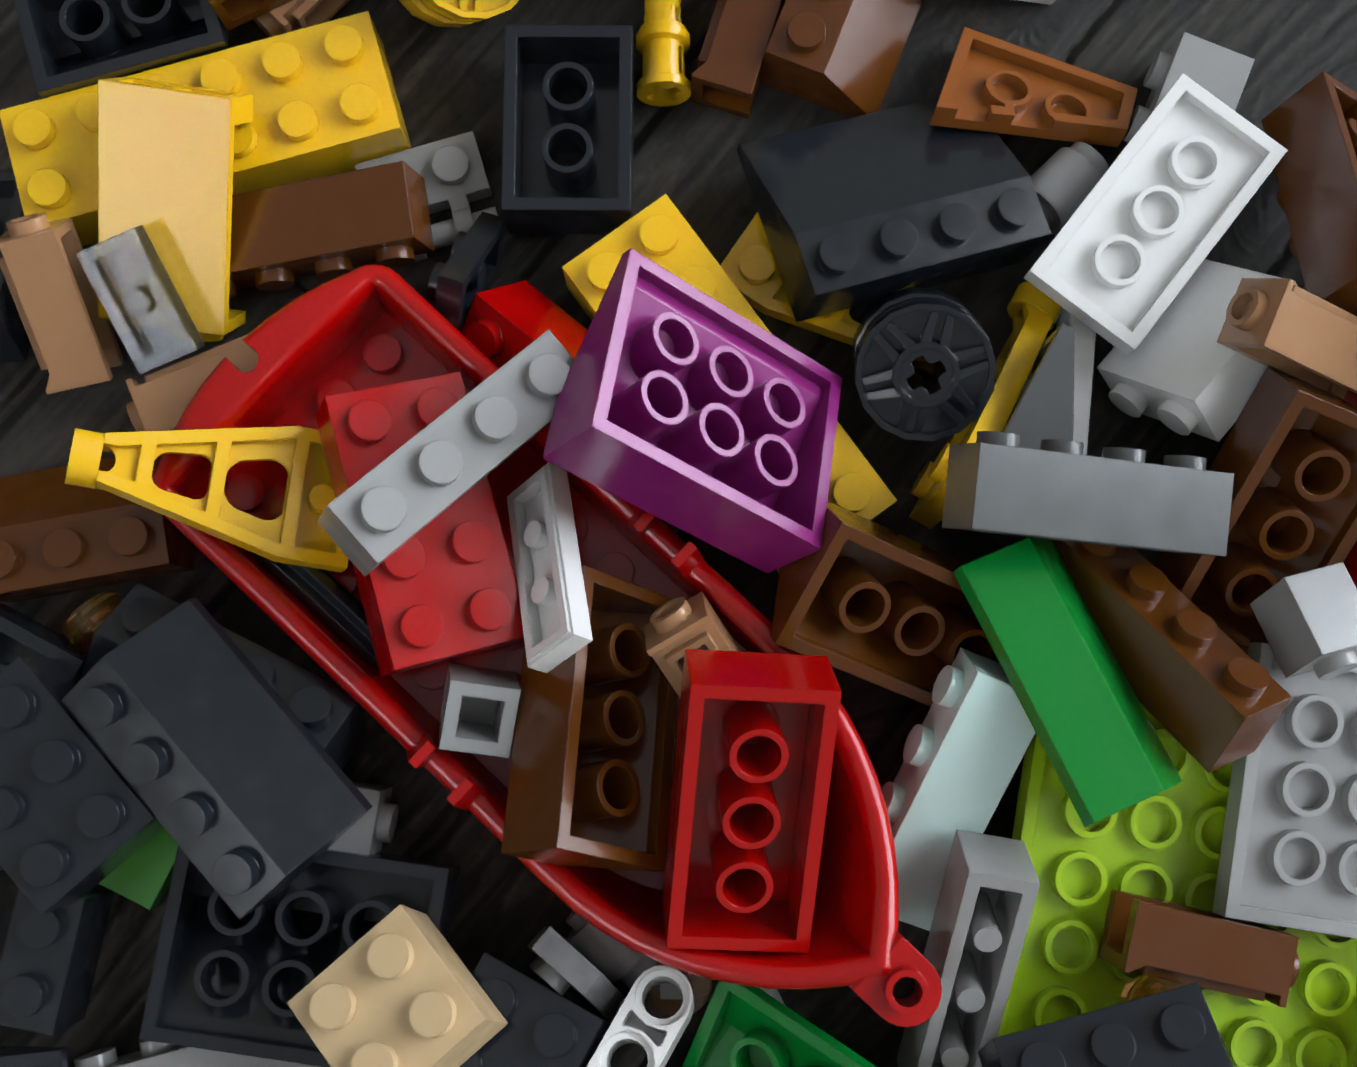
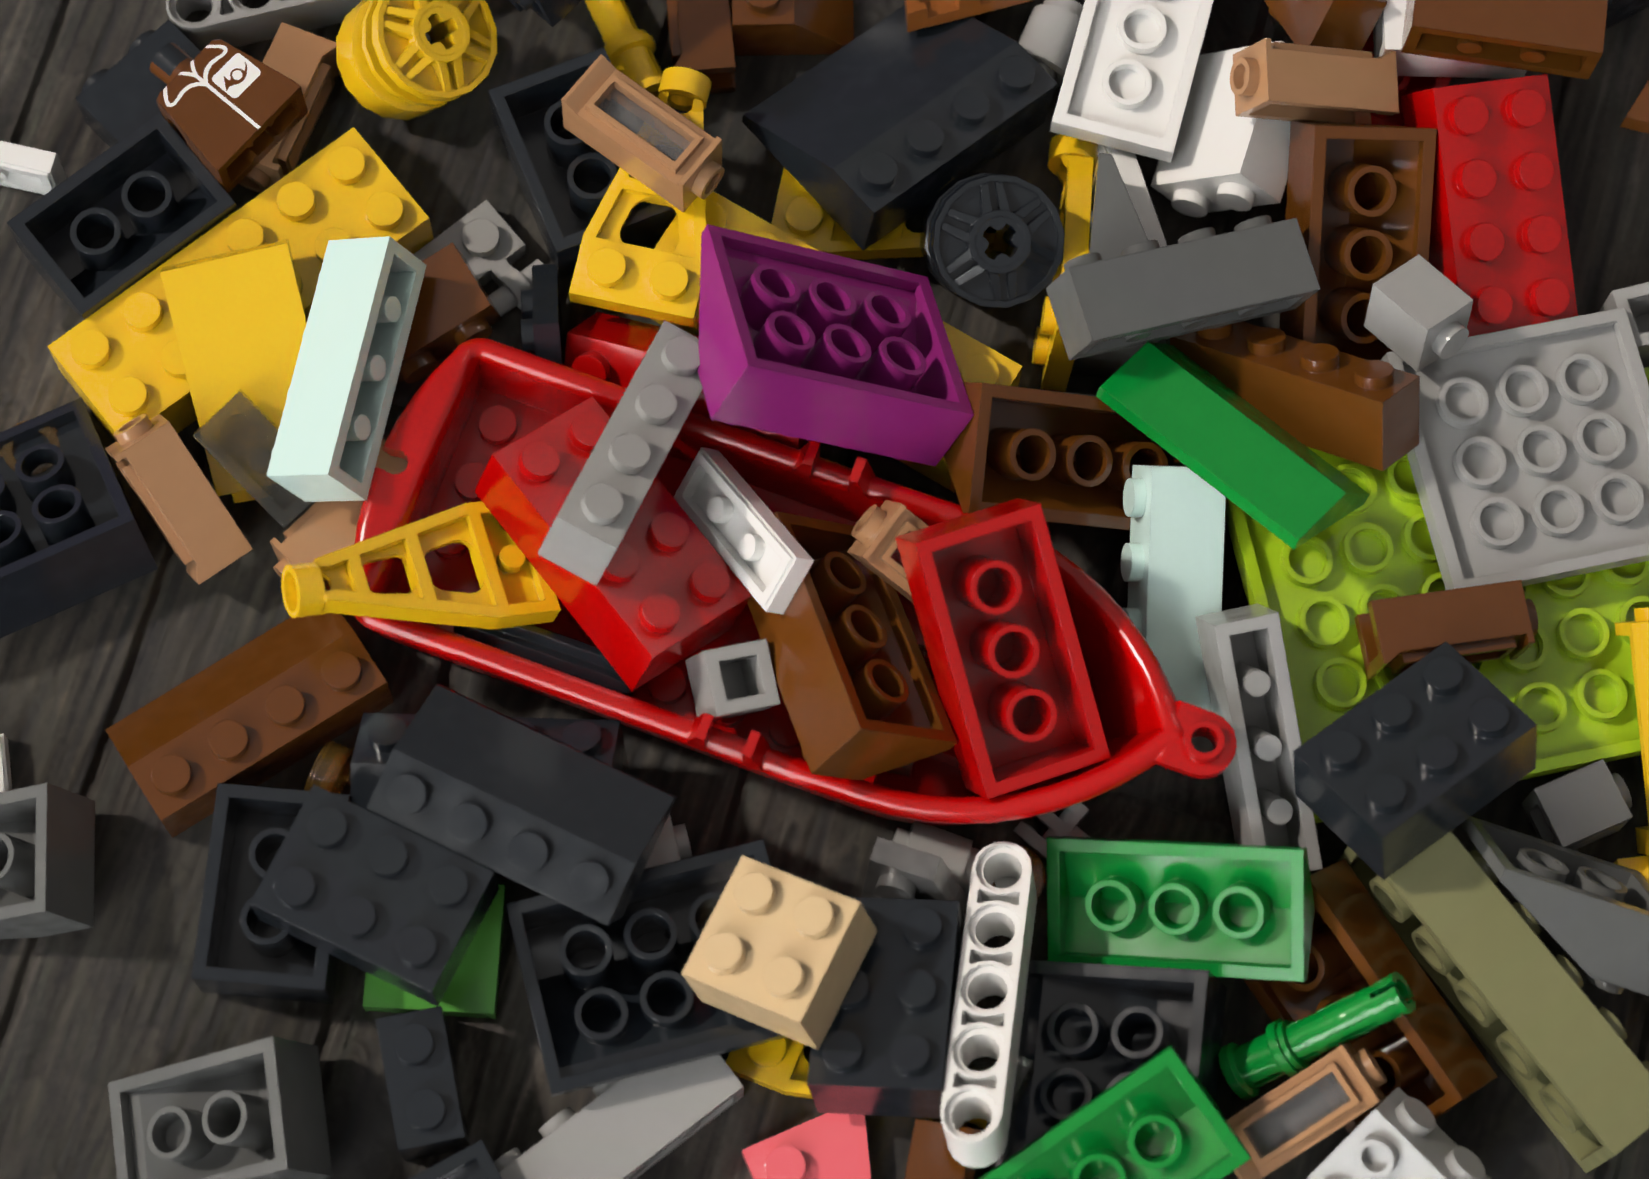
camera: 25 degrees left, 10 degrees down
none -> light aqua brick [266,236,427,502]
none -> medium nougat window [561,54,725,212]
none -> yellow plate [569,67,712,327]

